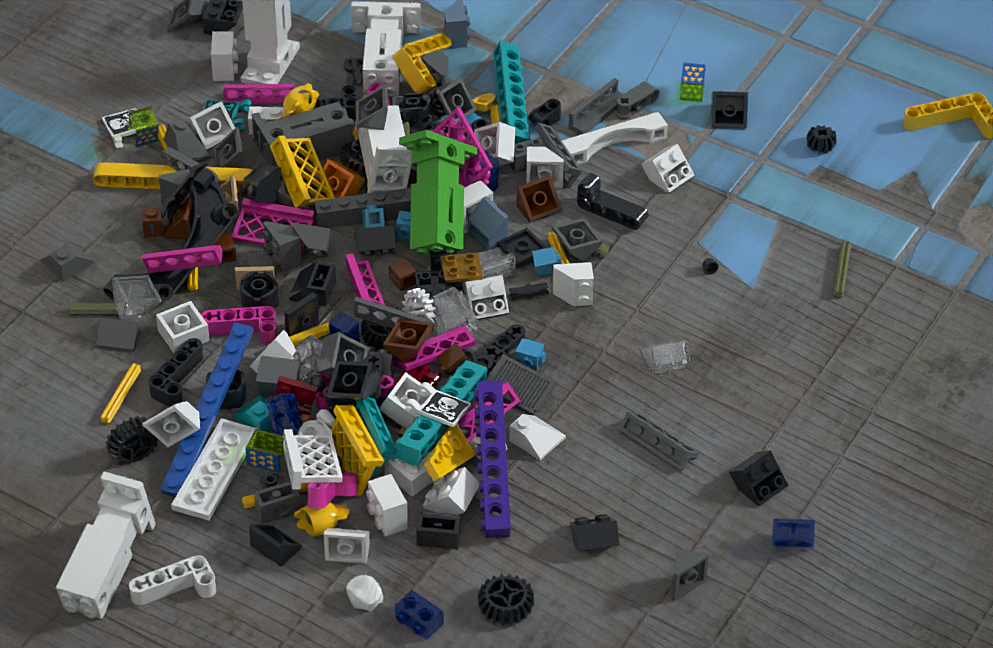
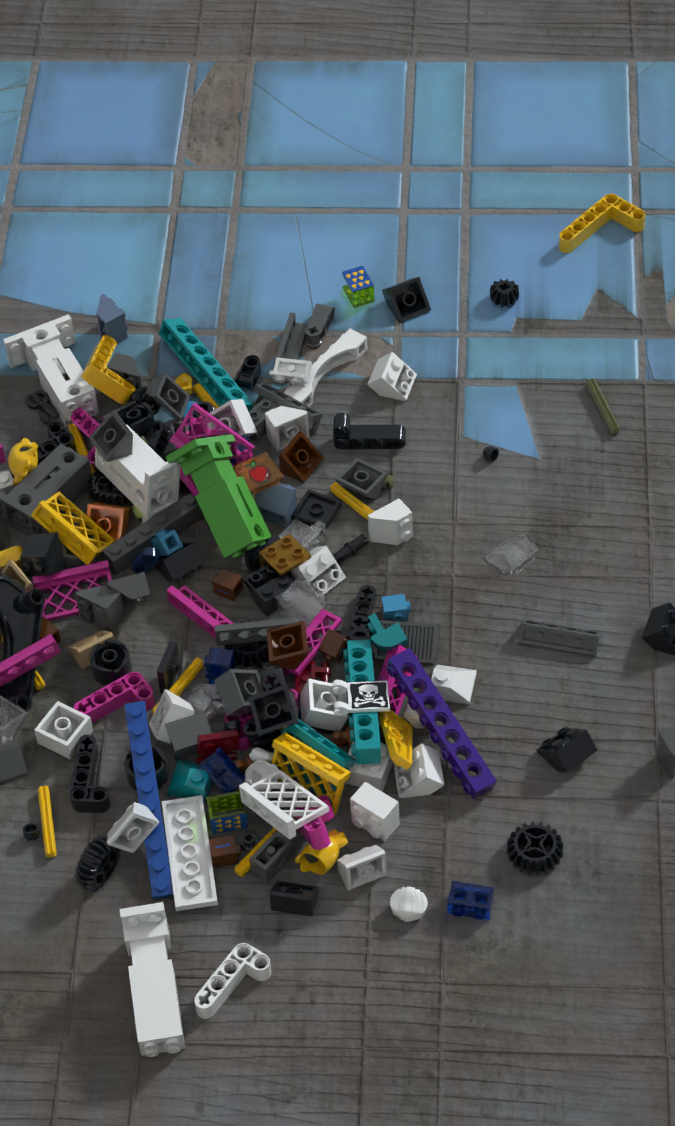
camera: 25 degrees left, 5 degrees up
black slope [289,261,336,306] -> none
dark azure brick [396,211,411,241] -> none
white gear [402,288,436,323] -> none
black slope [416,511,463,550] -> none
dark azure brick [532,247,562,276] -> none
none -> black hinge [22,823,40,841]
none -> dark blue beam [132,547,160,574]
none -> reddish brown brick [209,835,241,868]
none -> clear orange tile [233,452,284,495]
none -> white bracket [269,357,312,385]
none -> teal brick [367,613,409,652]

